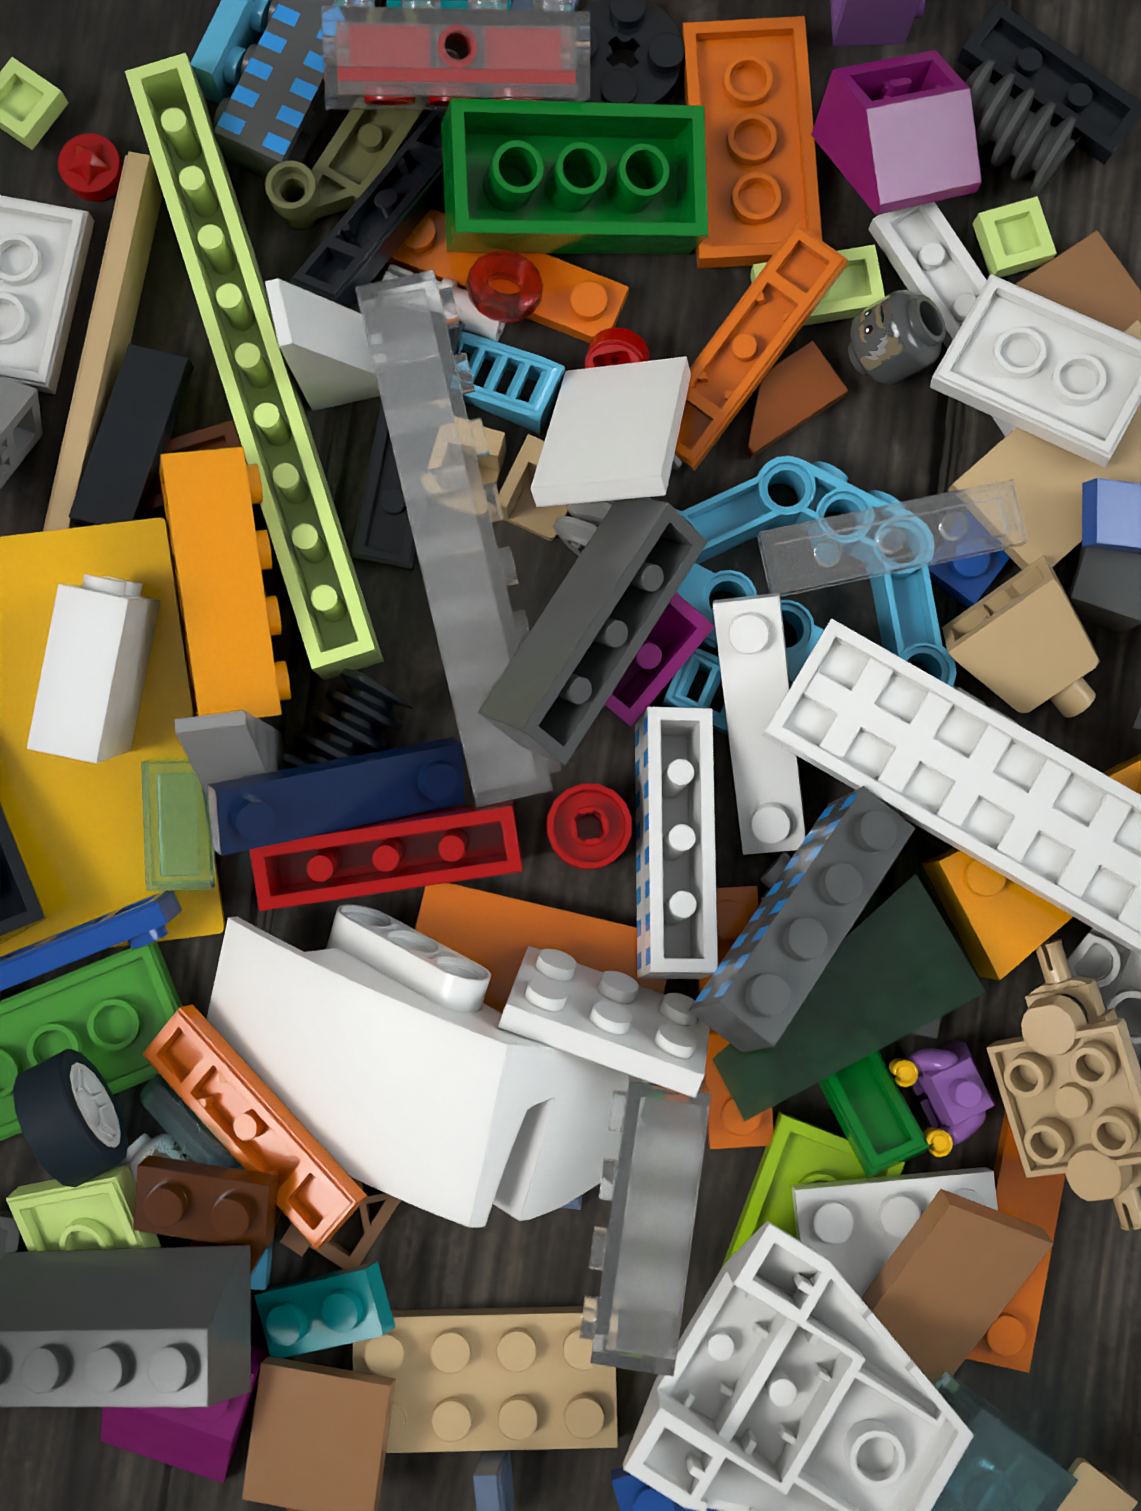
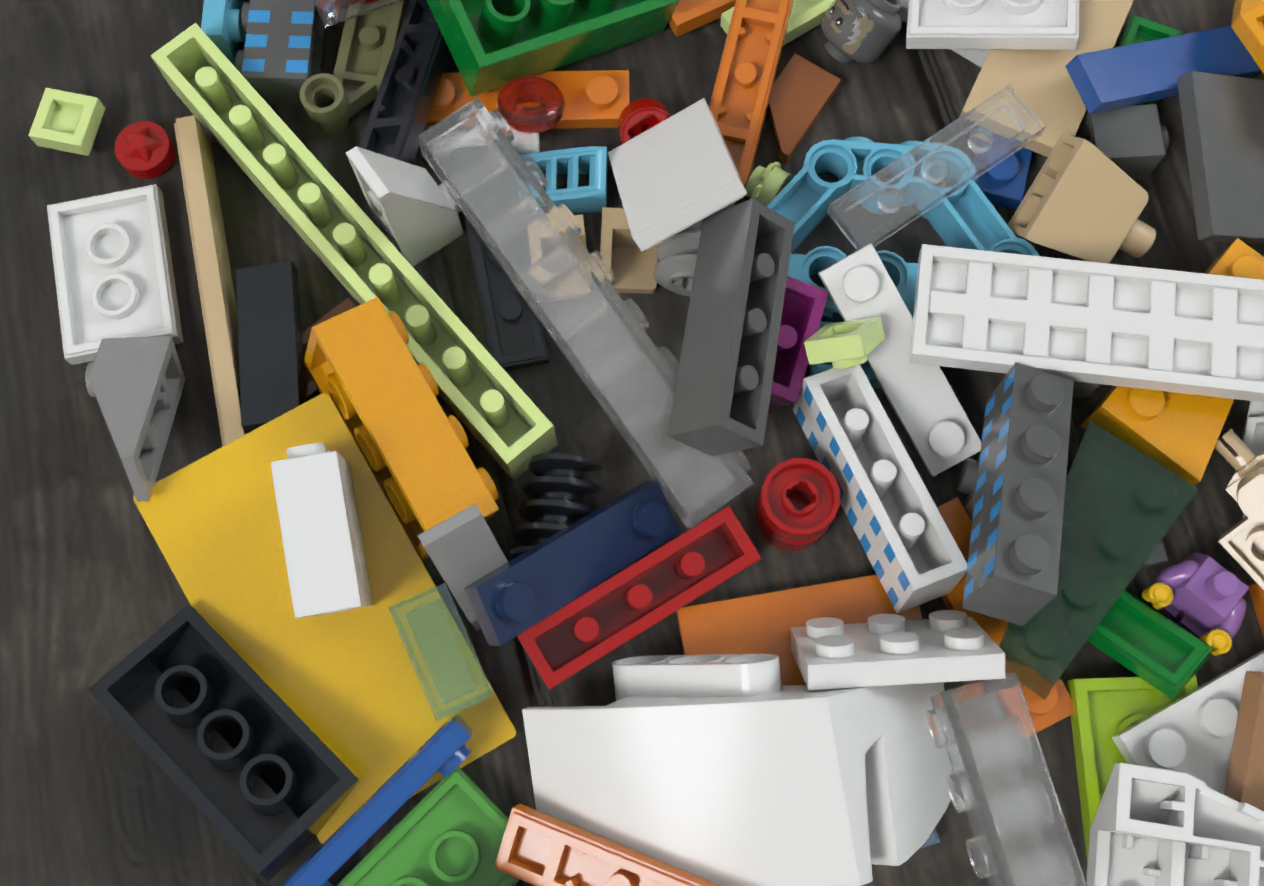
camera: 20 degrees left, 10 degrees down
none -> yellowish green plate [745,161,793,206]
none -> yellowish green plate [804,316,885,369]

